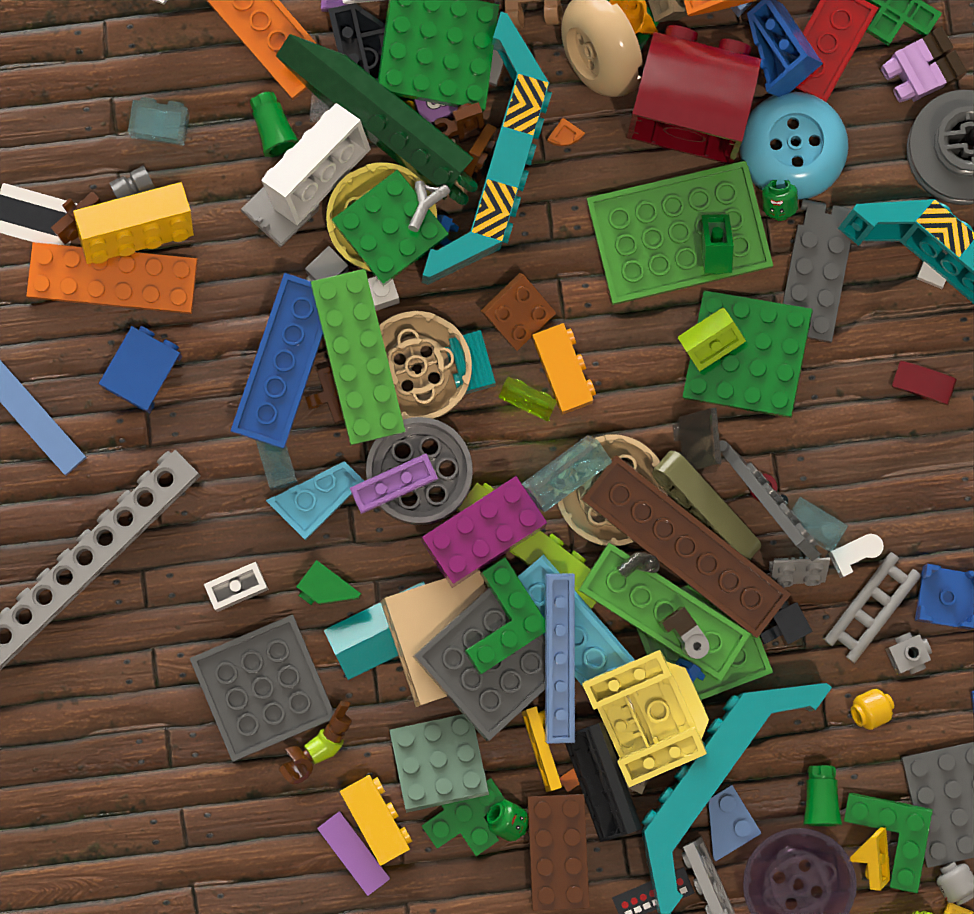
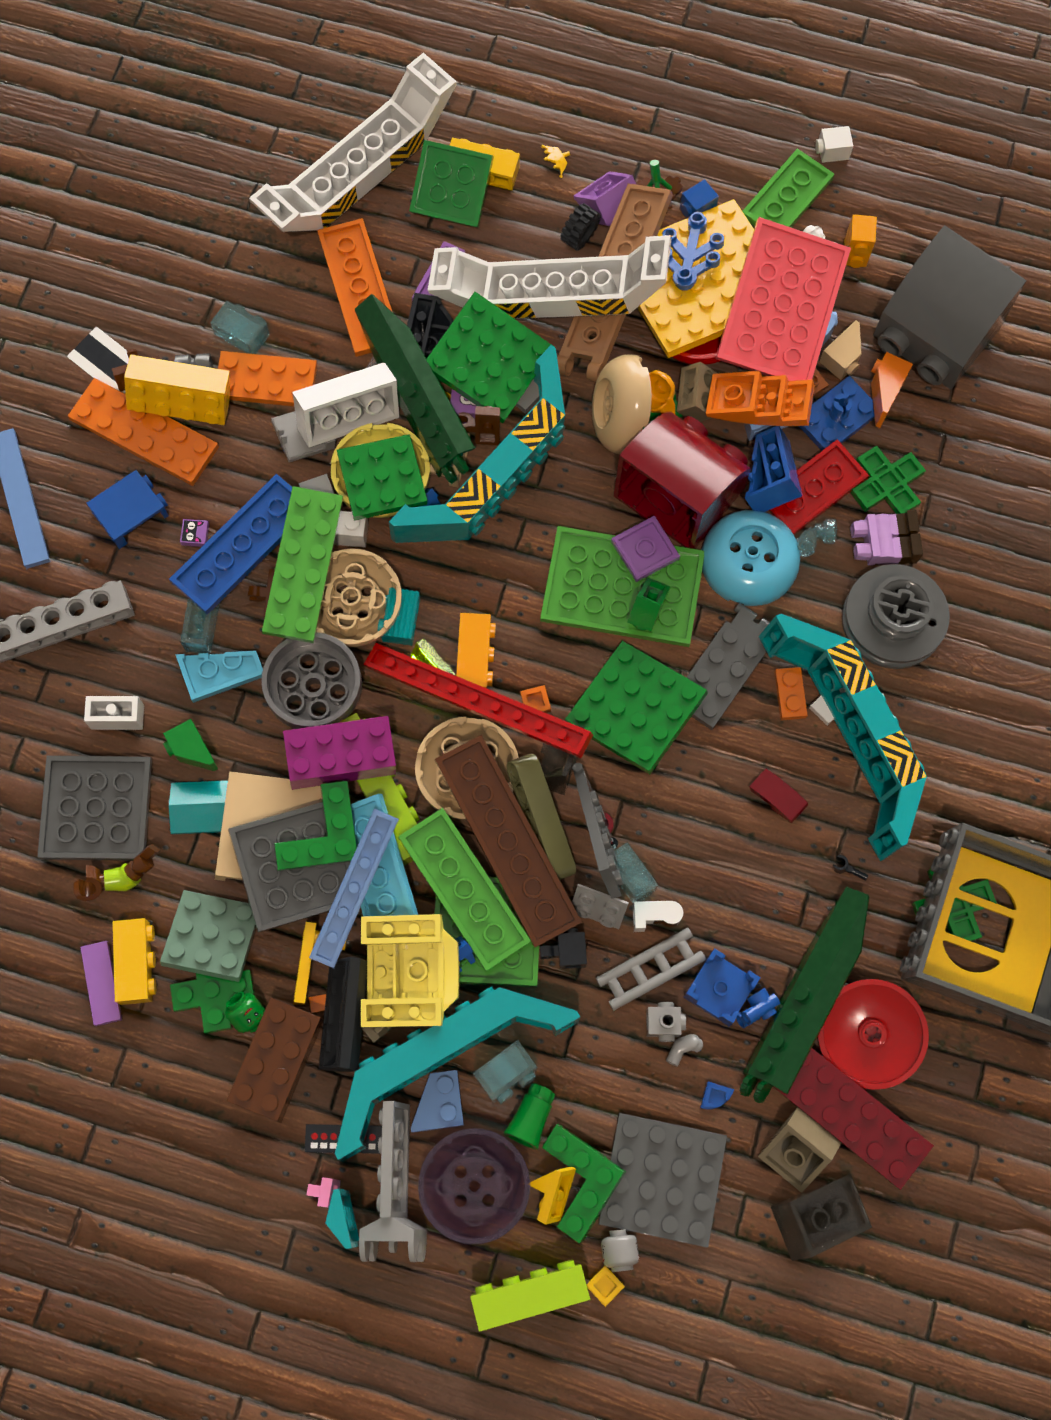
camera: 25 degrees right, 10 degrees down
green plant [250,92,299,157] -> none
medium lavender tile [350,453,438,514] -> none
light grey piece [408,181,450,232] -> none
reddish brown plate [464,123,497,182] -> none
dark orange plate [481,273,556,351] -> none
clear light blue brick [522,435,612,512] -> none
orange tile [547,118,585,146] -> none
clear smoke arm [616,552,660,578] -> none
leg [658,607,709,659] -> none
lime panel [678,308,746,372] -> none
green head [762,180,798,221] -> none
yellow head [851,689,894,730] -> none
none -> tile [180,519,209,547]
none -> orange plate [218,351,317,407]
none -> red plate [364,643,593,758]
none -> clear light blue brick [473,1040,537,1105]
none -> orange plate [520,685,551,713]
none -> medium lavender tile [611,516,680,582]
none -> light grey arm [666,1034,703,1067]
none -> orange plate [774,667,808,720]
none -> clear light blue arm [796,519,837,557]

